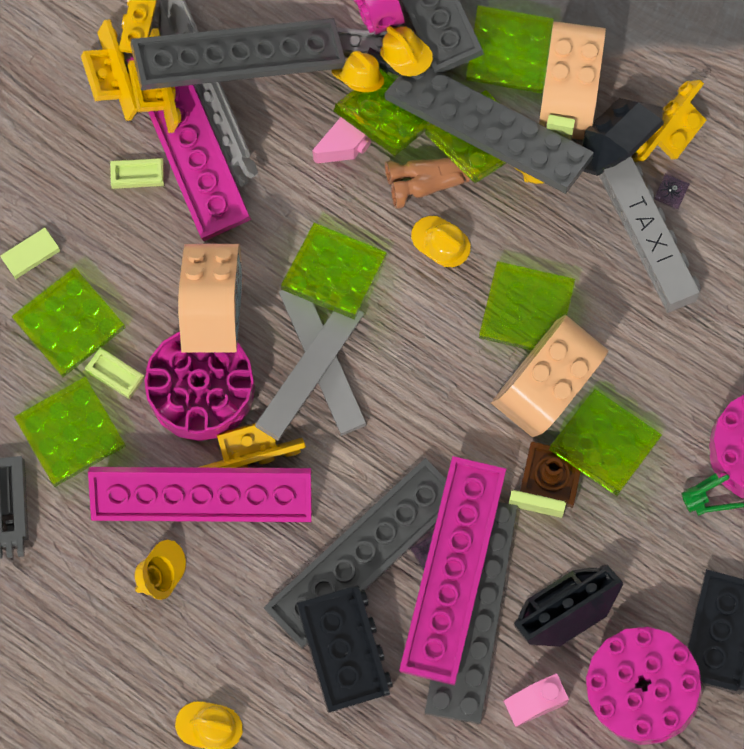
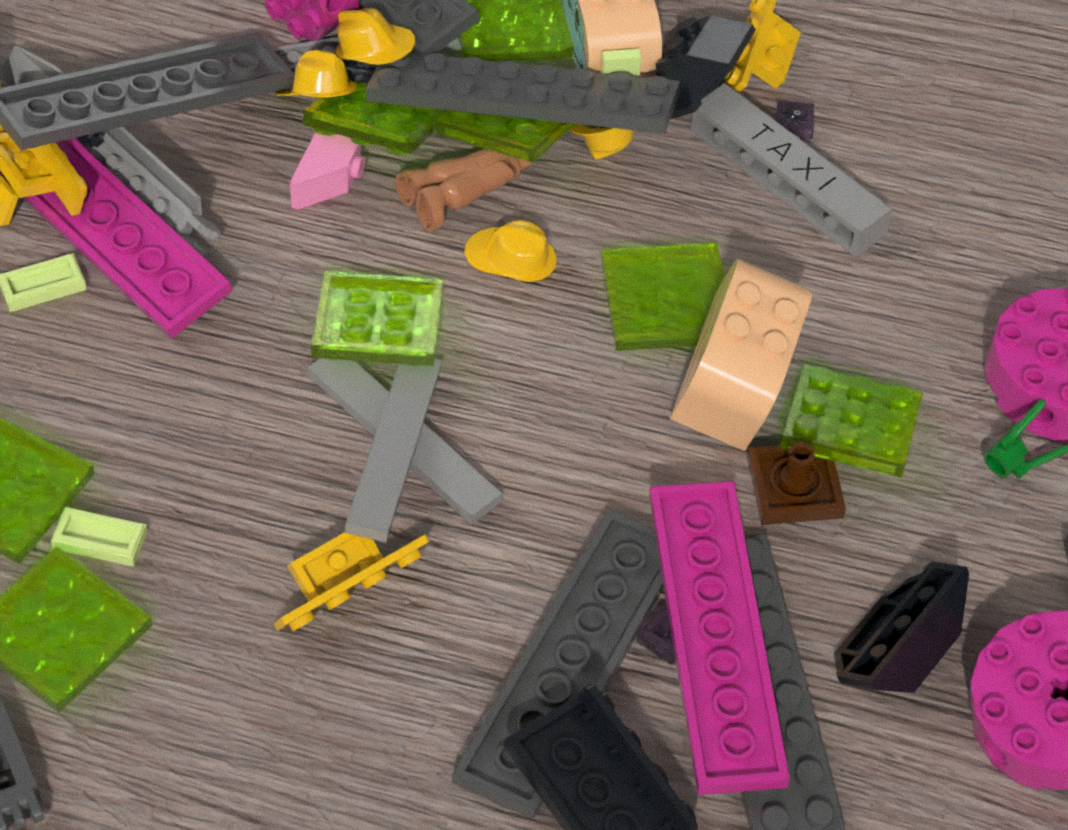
camera: 25 degrees left, 20 degrees down
dark pink plate [88,467,312,522] -> none
yellow piece [134,539,186,600] -> none
dark pink brick [144,331,255,441] -> none
light nougat brick [178,244,243,352] -> none
bright pink slope [503,673,569,727] -> none
yellowish green tile [509,490,566,518] -> none

